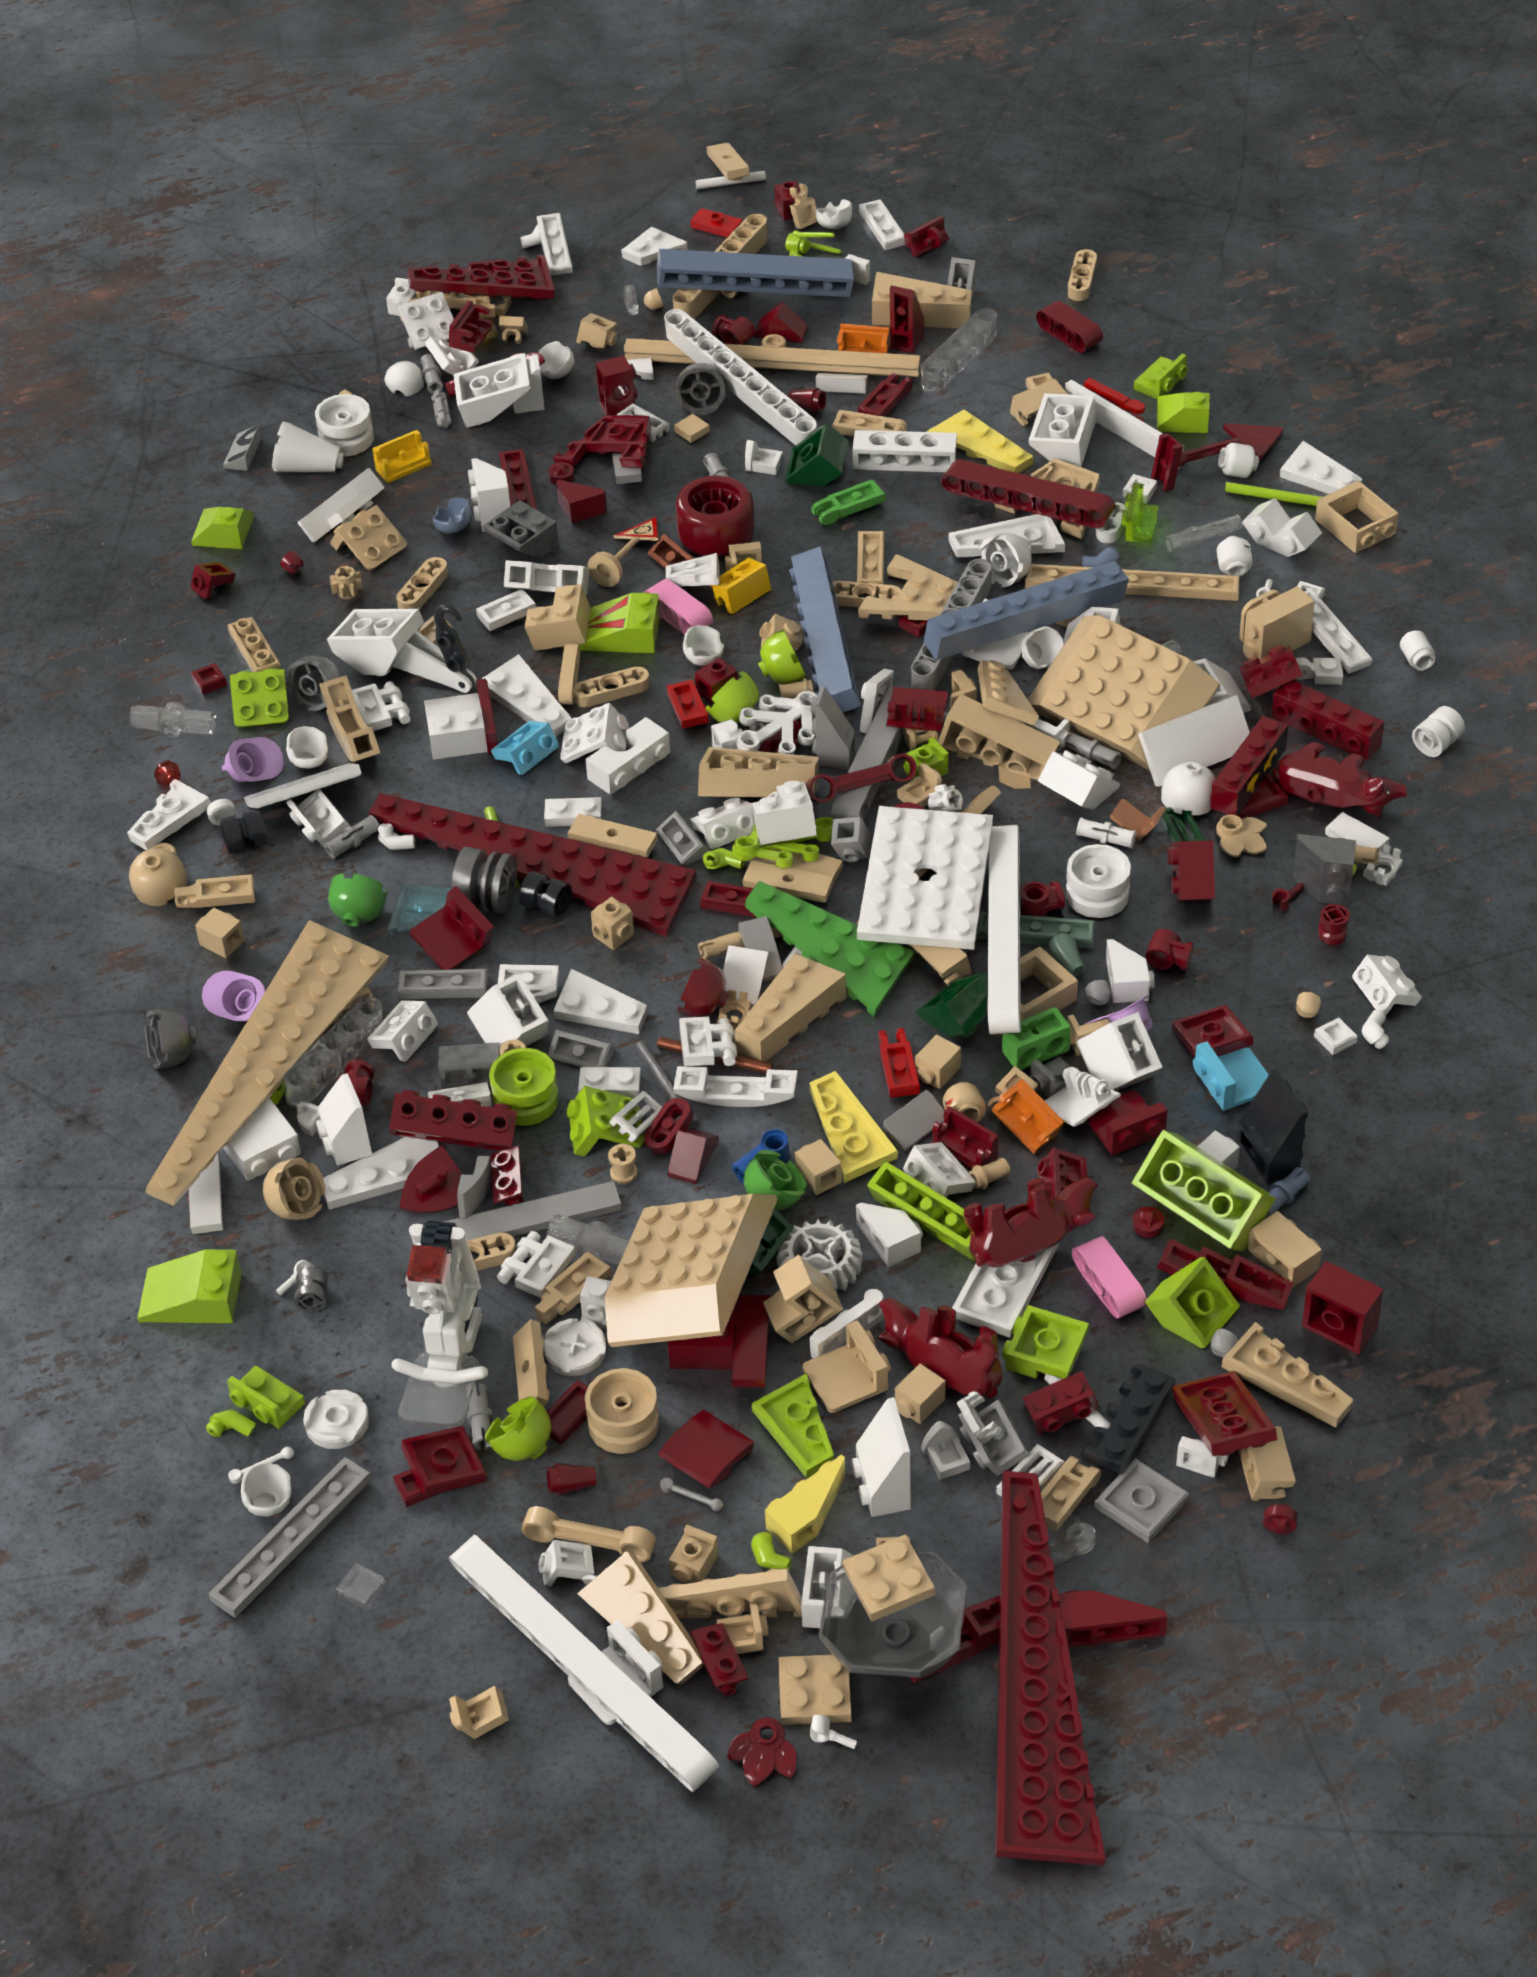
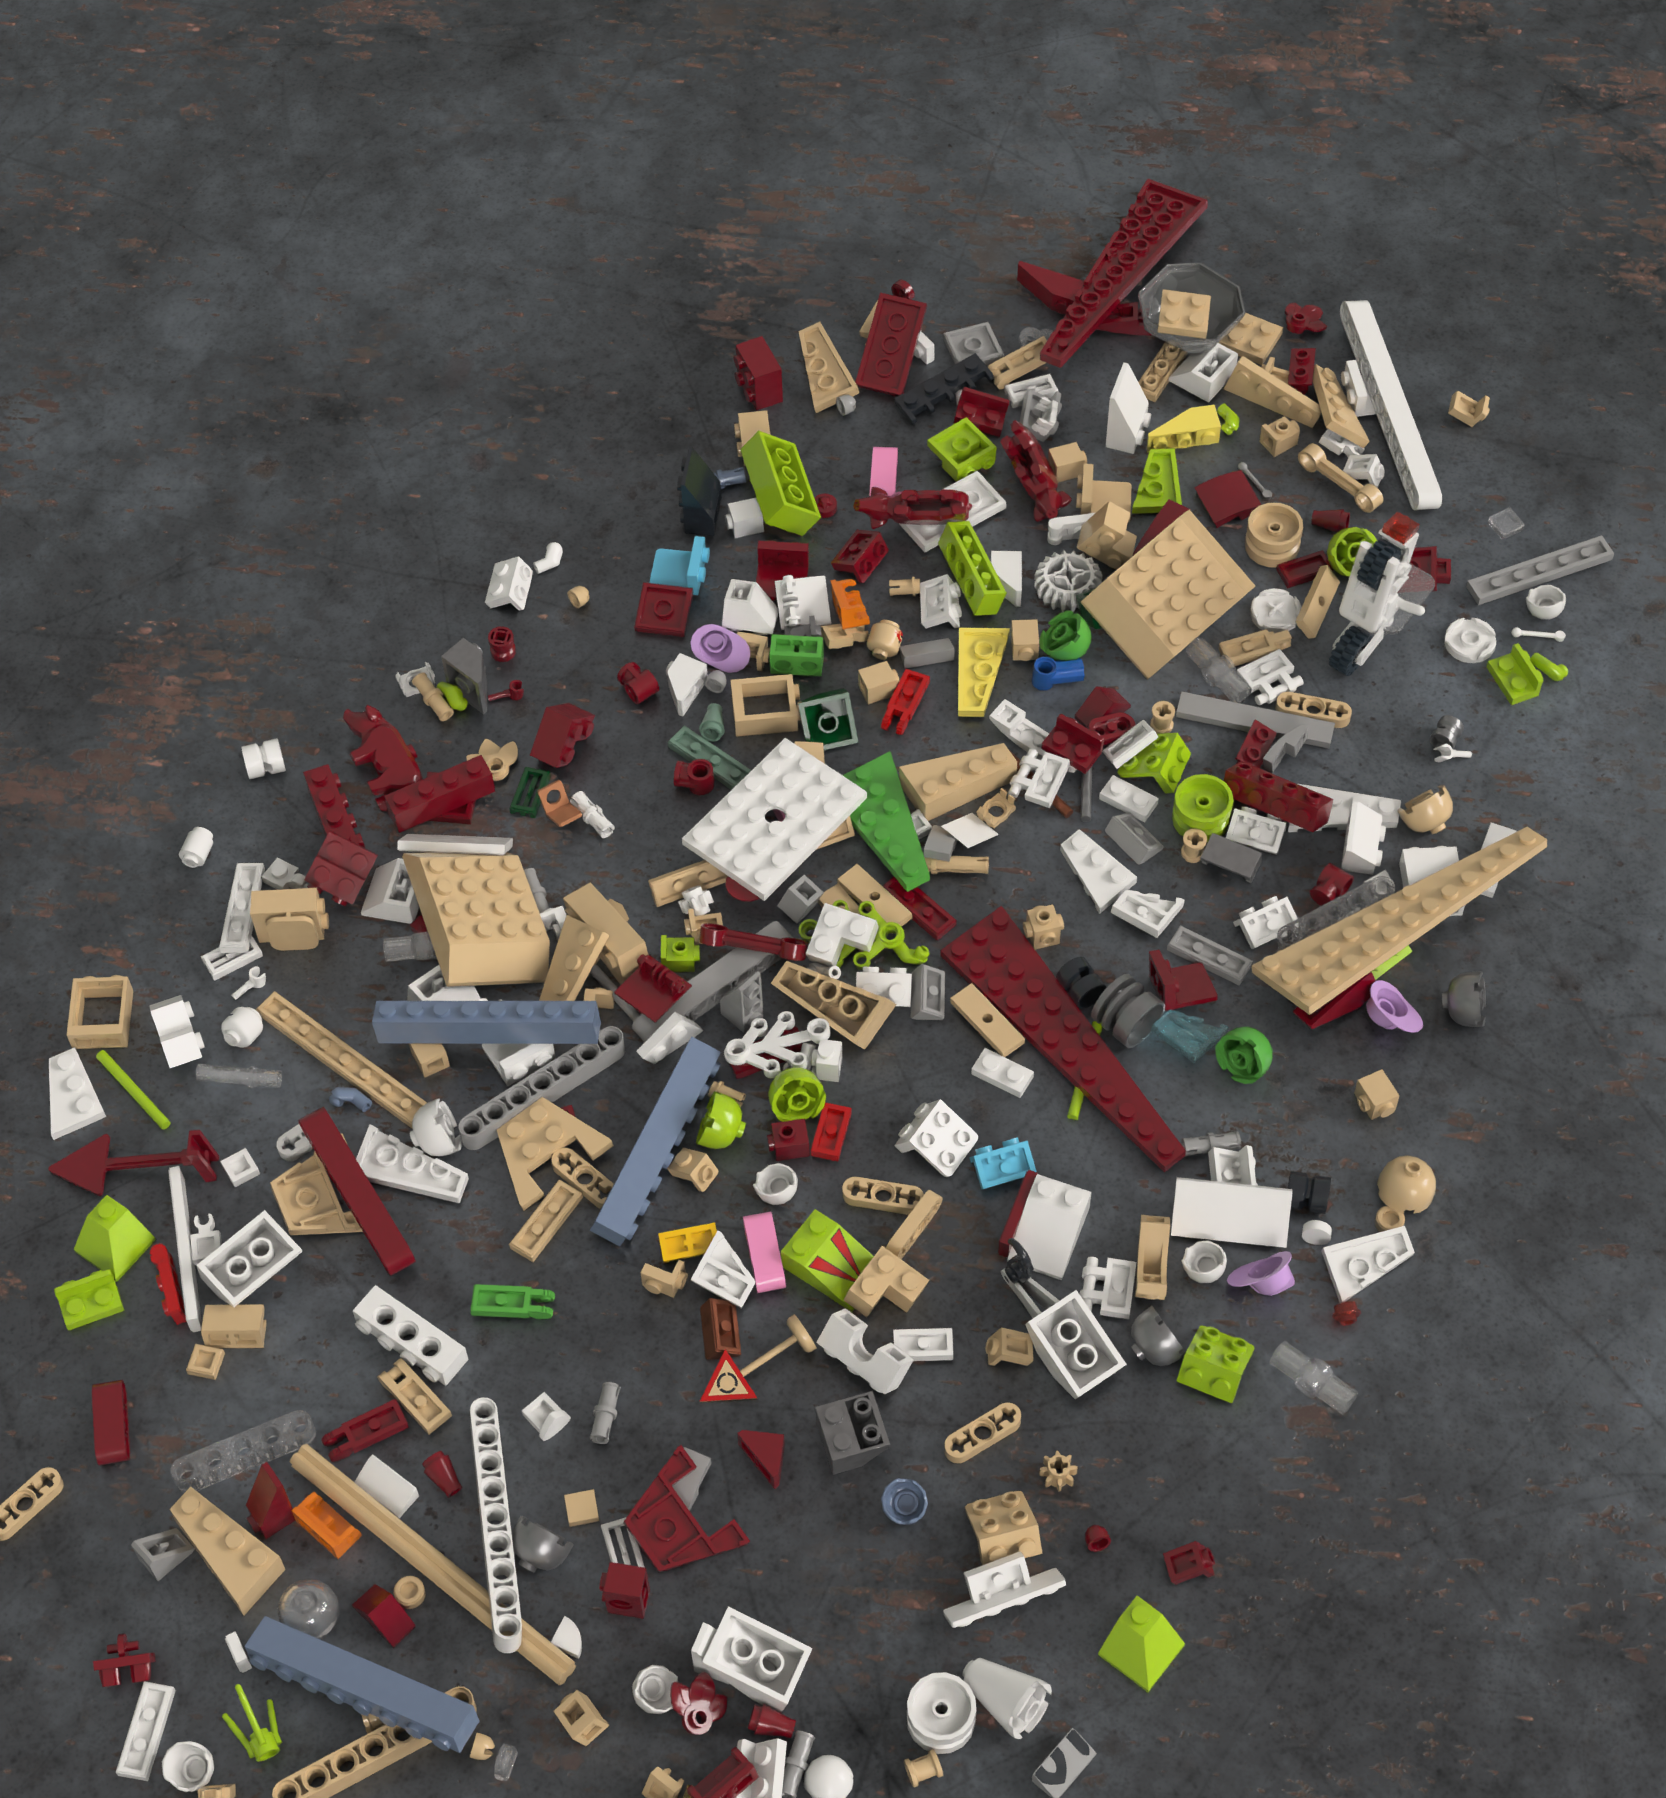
camera: 150 degrees left, 10 degrees up
lime slope [137,1249,242,1324] -> none
tan hinge [174,874,255,908] -> none
dark red tile [191,663,227,695] -> none
tan tile [227,617,281,672] -> none
yellow hinge [372,430,432,483] -> none
white arm [378,823,416,850] -> none
dark red shield [400,1145,463,1213] -> none
light grey axle [431,390,452,429] -> none
white slope [467,973,548,1047] -> none
white slope [468,458,510,532] -> none
white wing [482,654,572,737] -> none
dark red tile [499,449,537,510] -> none
dark red tile [548,462,574,485] -> none
white brick [580,1276,611,1330] -> none
white arch [586,717,670,795] -> none
dark red wheel [675,475,755,557] -> none
dark red cylinder [677,957,730,1017] -> none
dark red piece [712,315,755,345] -> none
dark green slope [785,422,848,486] -> none
white hand [810,1715,858,1749] -> none
white tile [921,1421,970,1480] -> none
light yellow wing [927,410,1033,473] -> none
dark red hinge [930,1106,998,1171] -> none
white beam [988,825,1021,1034] -> none
white slope [1038,750,1121,810] -> none
white wheel [1066,844,1131,918] -> none
clear neon green bracket [1122,483,1159,543] -> none
lime slope [1145,1257,1240,1348] -> none
dark red slope [1157,1238,1294,1310] -> none
white cylinder [1161,762,1216,815] -> none
white head [1218,442,1259,478] -> none
white tile [1314,1017,1358,1055] -> none
white tile [1325,812,1390,851] -> none
none -> white plate [190,1214,222,1265]
none -> clear cylinder [277,1578,341,1640]
none -> dark red bracket [1041,714,1104,774]

